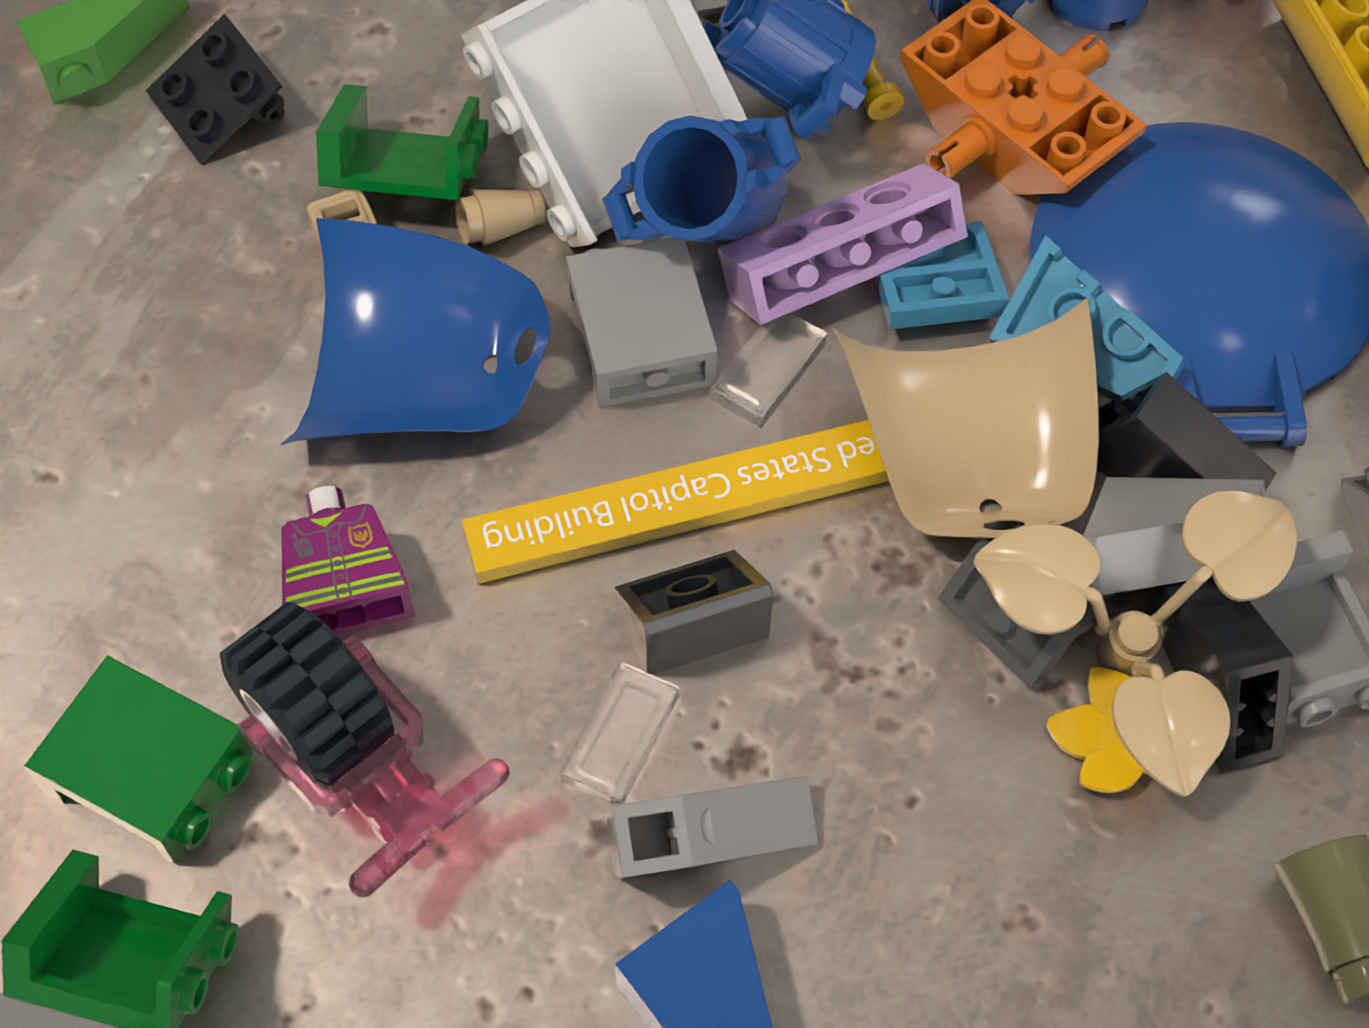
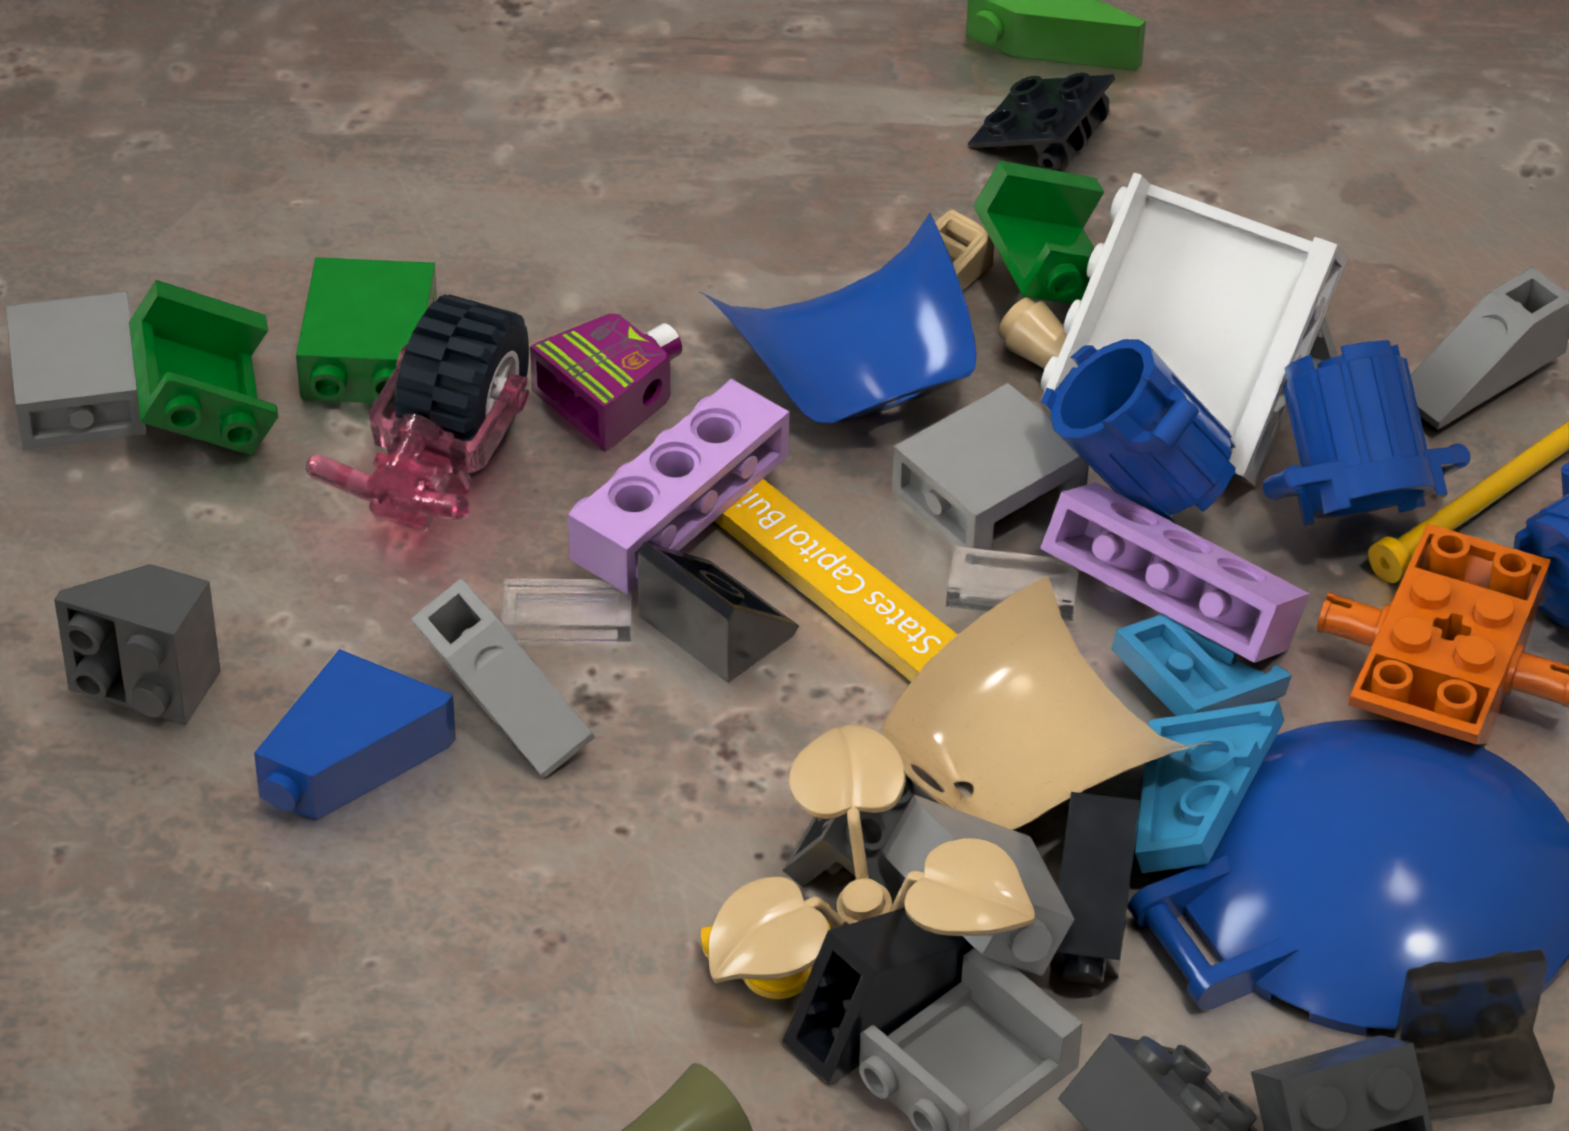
camera: 65 degrees right, 15 degrees down
none -> lavender brick [567,379,789,594]

